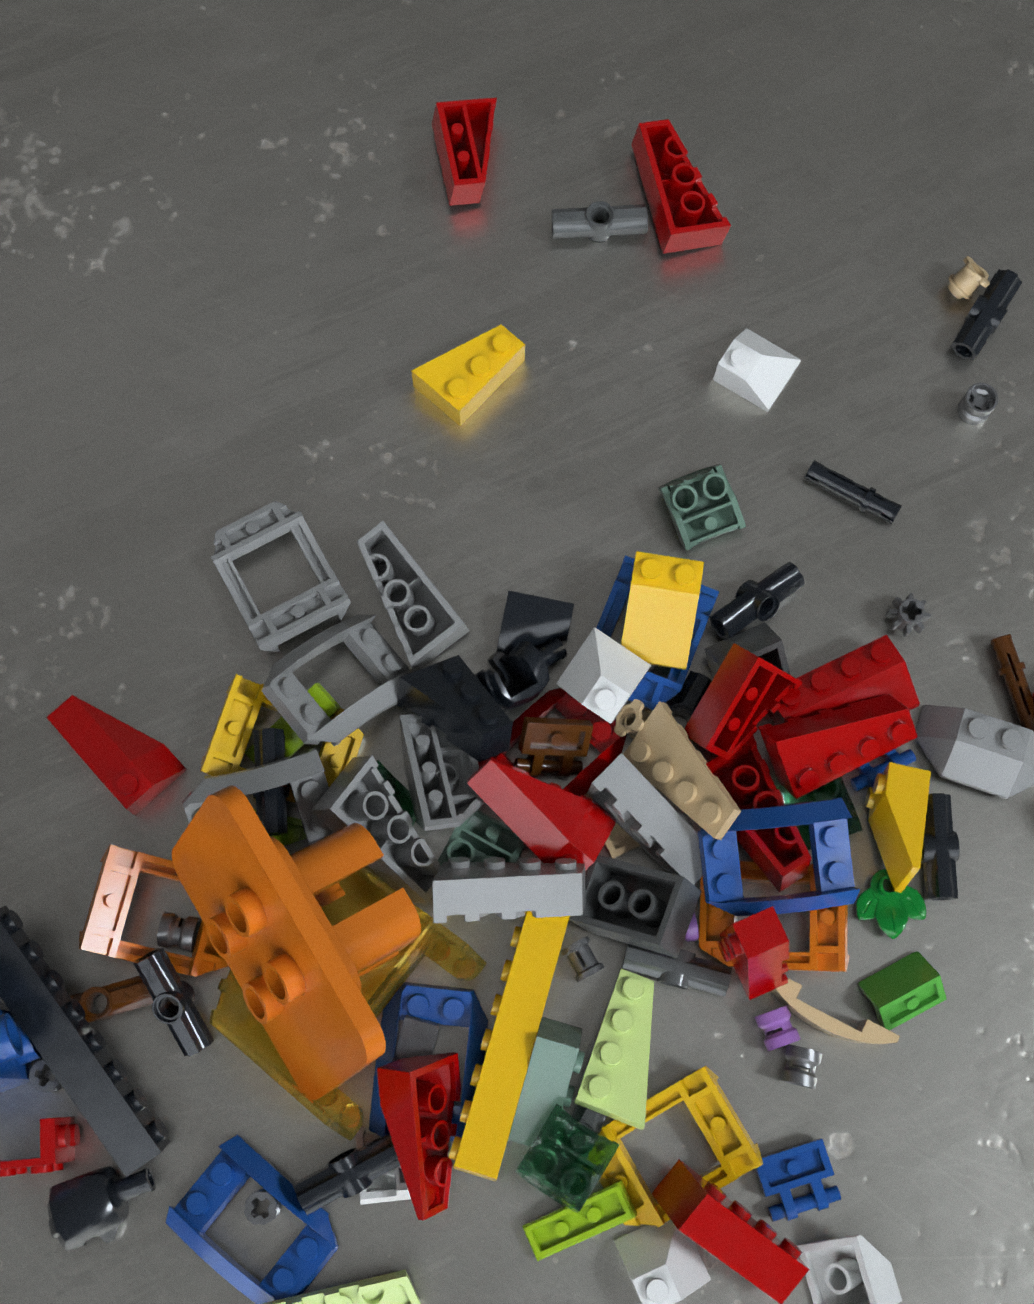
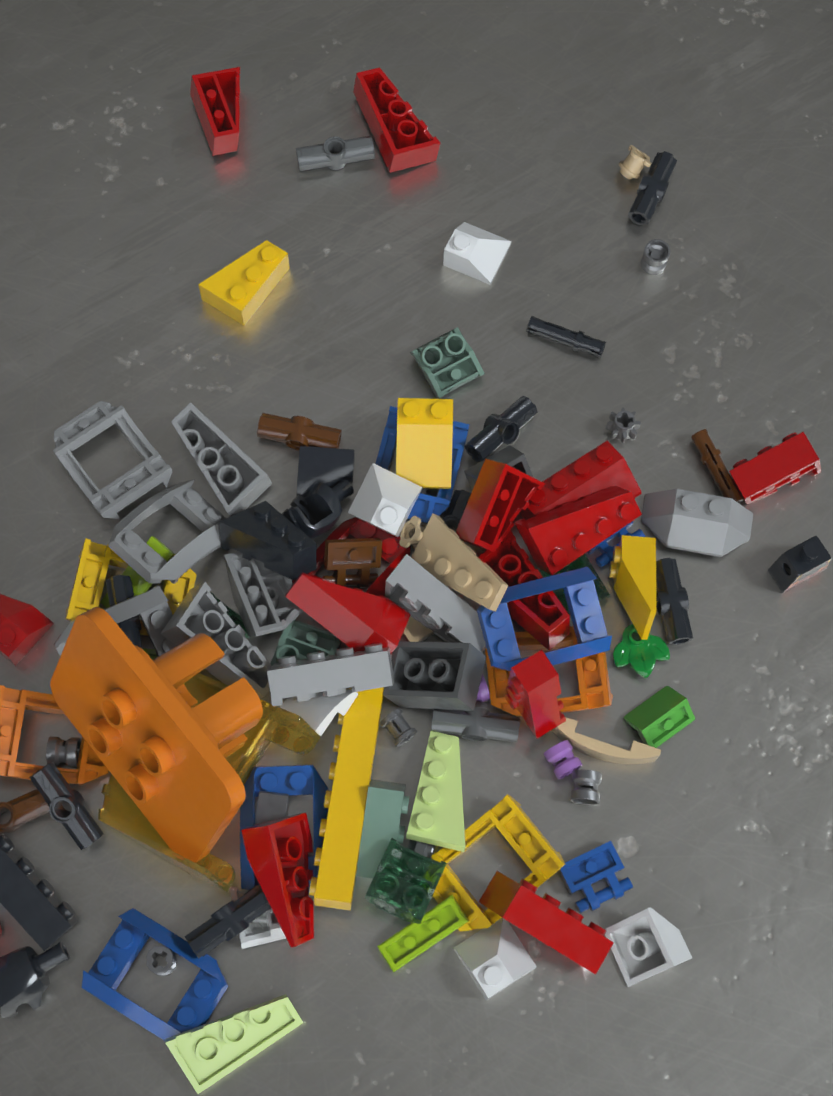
camera: 10 degrees left, 5 degrees down
none -> reddish brown piece [257,413,342,451]
none -> white slope [279,689,358,736]

